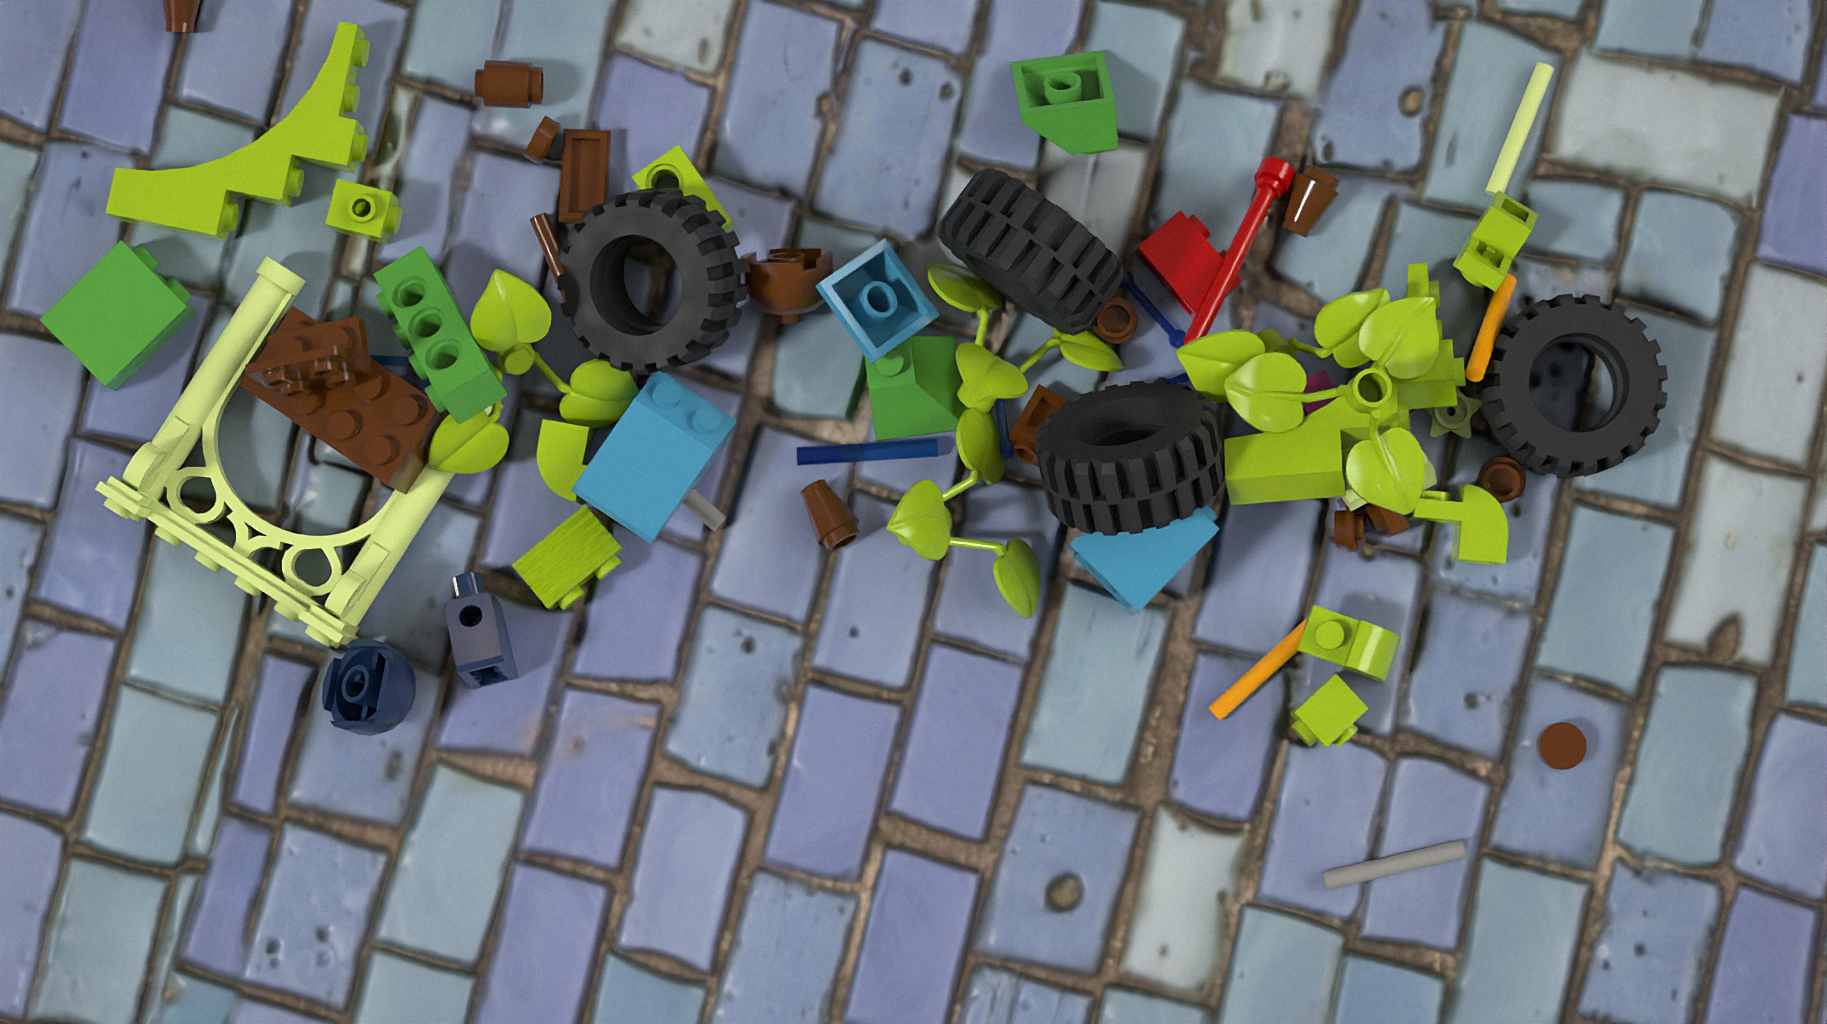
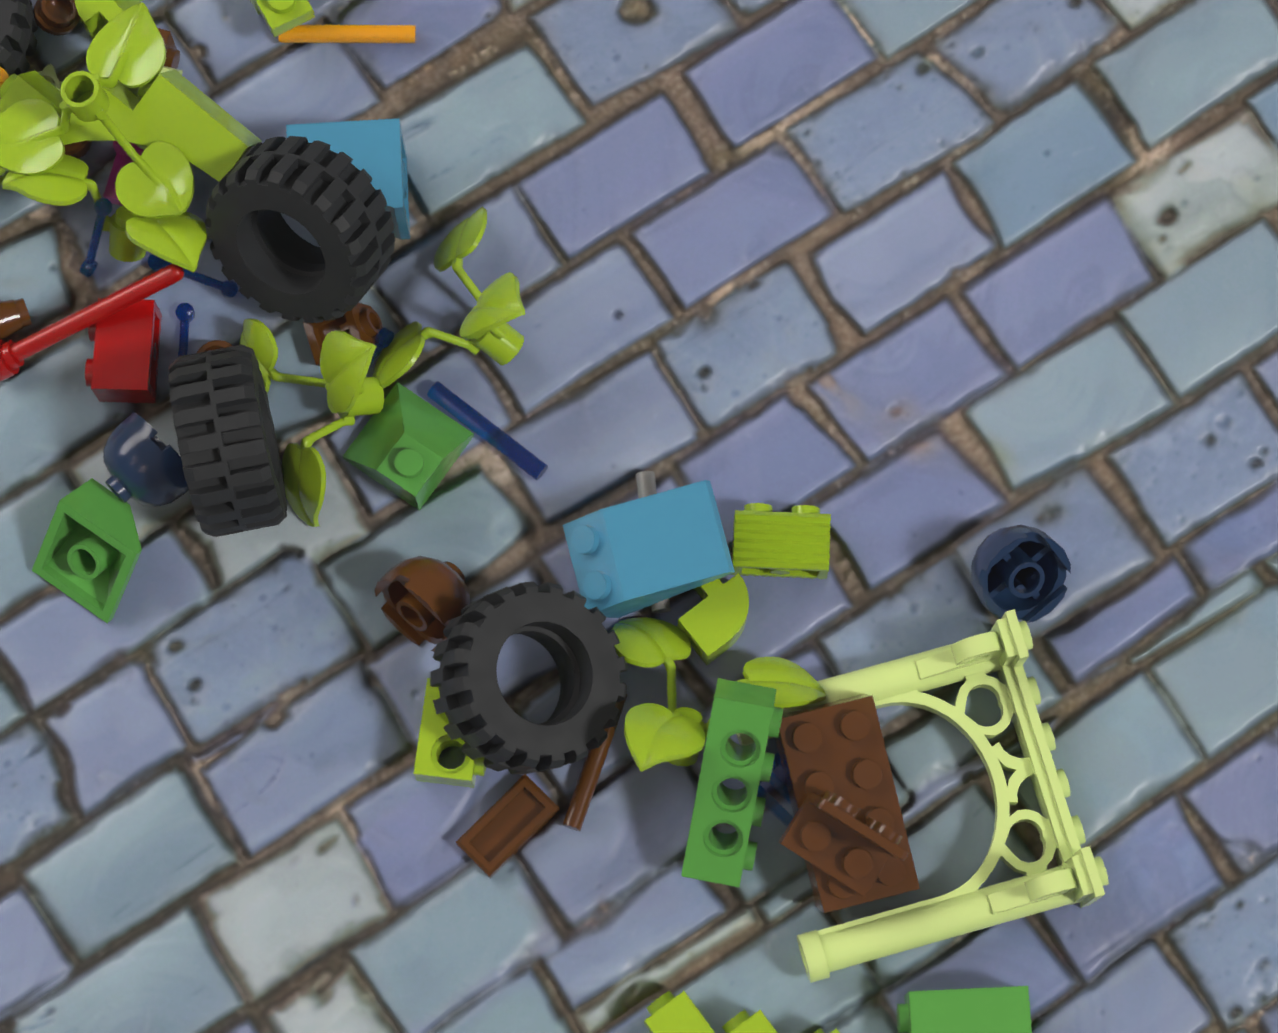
camera: 140 degrees left, 10 degrees down
lime brick [325,179,403,245] -> none
dark blue torso [444,572,519,690] -> none
reddish brown brick [474,60,544,109] -> none
reddish brown tile [524,115,561,164] -> none
reddish brown cone [800,479,861,552] -> none
dark azure slope [815,238,940,364] -> none
reddish brown plate [1334,506,1367,552] -> none
none -> clear blue hinge [79,198,113,278]
none -> dark blue cylinder [103,412,189,507]

